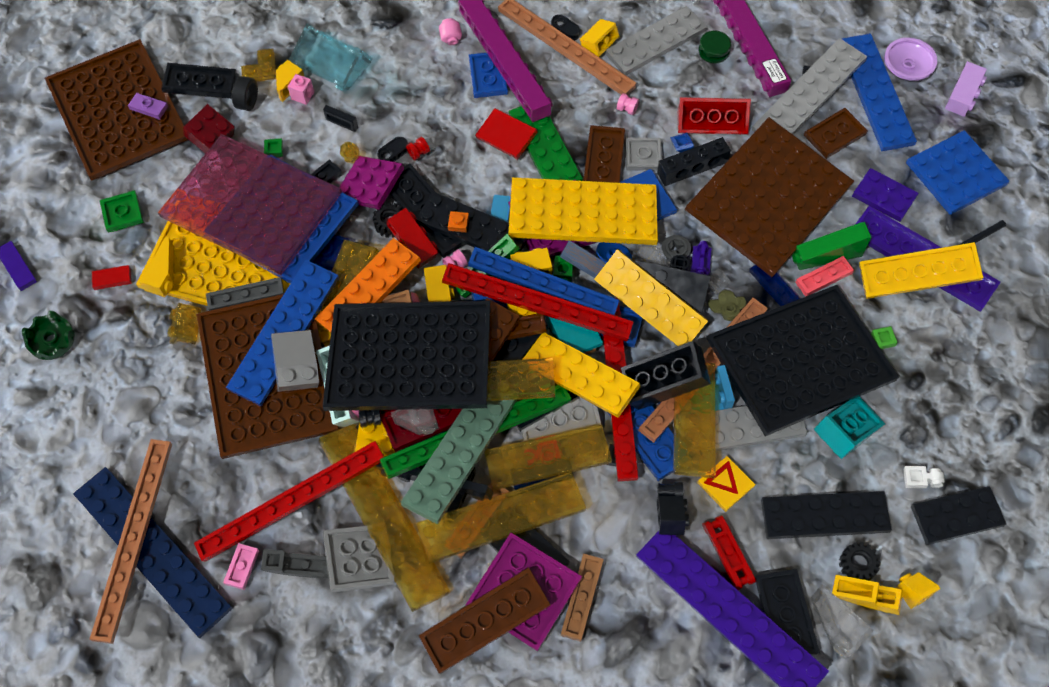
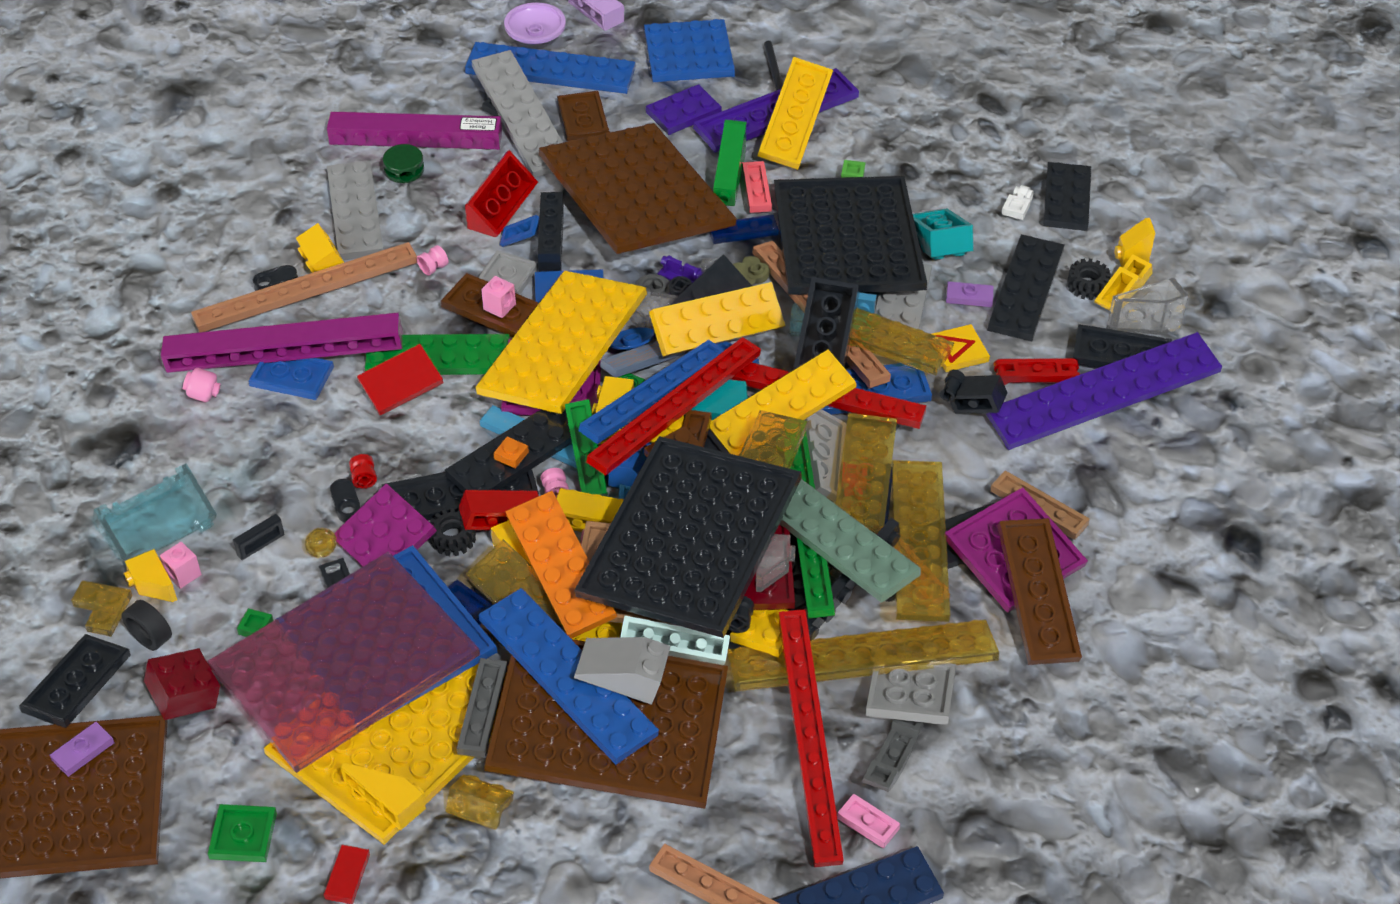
camera: 70 degrees left, 15 degrees down
none -> bright pink brick [481,276,516,318]
none -> medium lavender plate [946,281,994,307]

